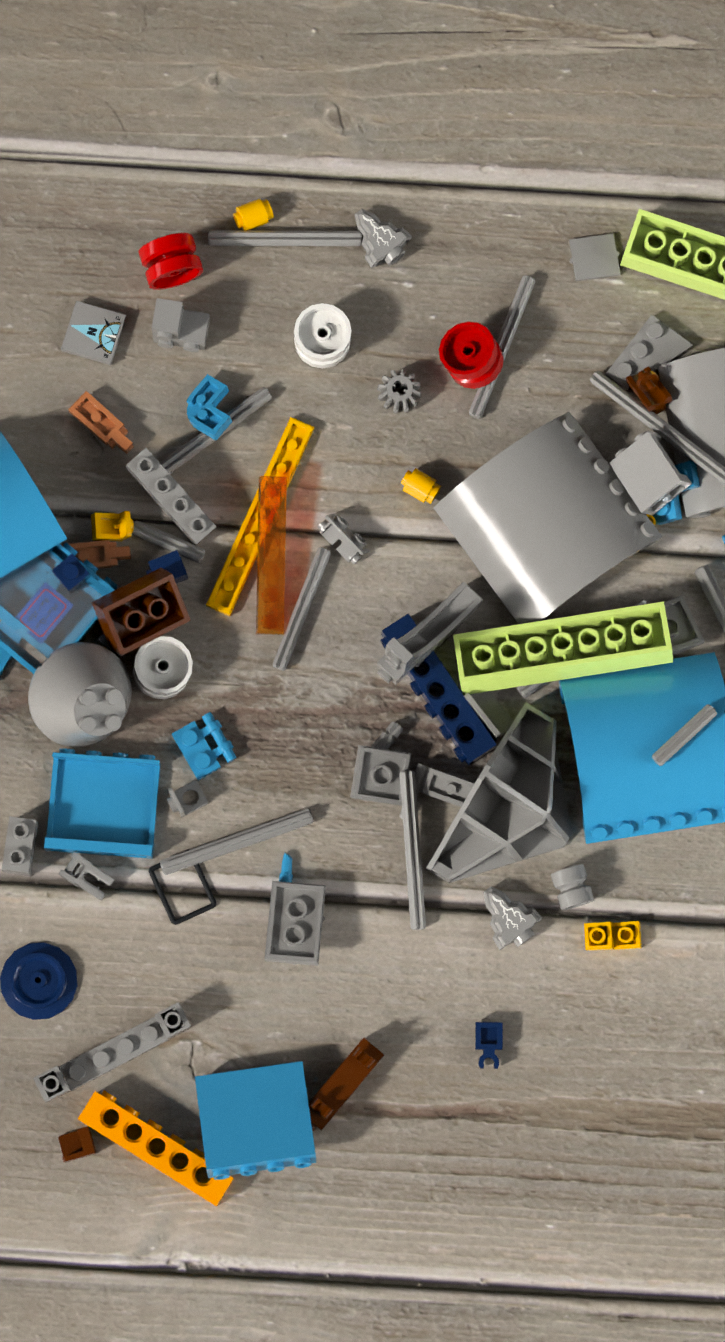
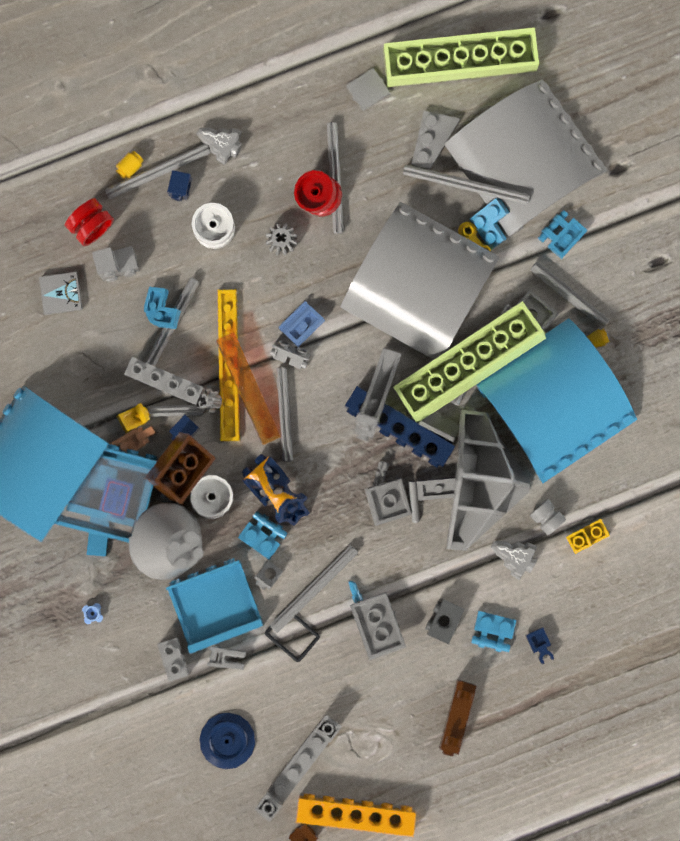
camera: 15 degrees left, 5 degrees up
dark blue brick [52,554,91,594] -> none
nougat hinge [68,391,134,454] -> none
dark azure panel [195,1061,317,1180] -> none
light grey axle [400,770,426,930] -> none
yellow brick [401,468,441,504] -> none
light grey panel [609,431,692,515] -> none
reddish brown hips [626,366,672,415] -> none
light grey axle [652,704,717,766] -> none
none -> dark blue brick [167,170,193,201]
none -> light grey gear [198,389,222,413]
none -> dark blue hips [241,454,310,526]
none -> medium blue plate [278,301,325,347]
none -> dark grey brick [425,599,465,645]
none -> dark azure plate [471,611,516,652]

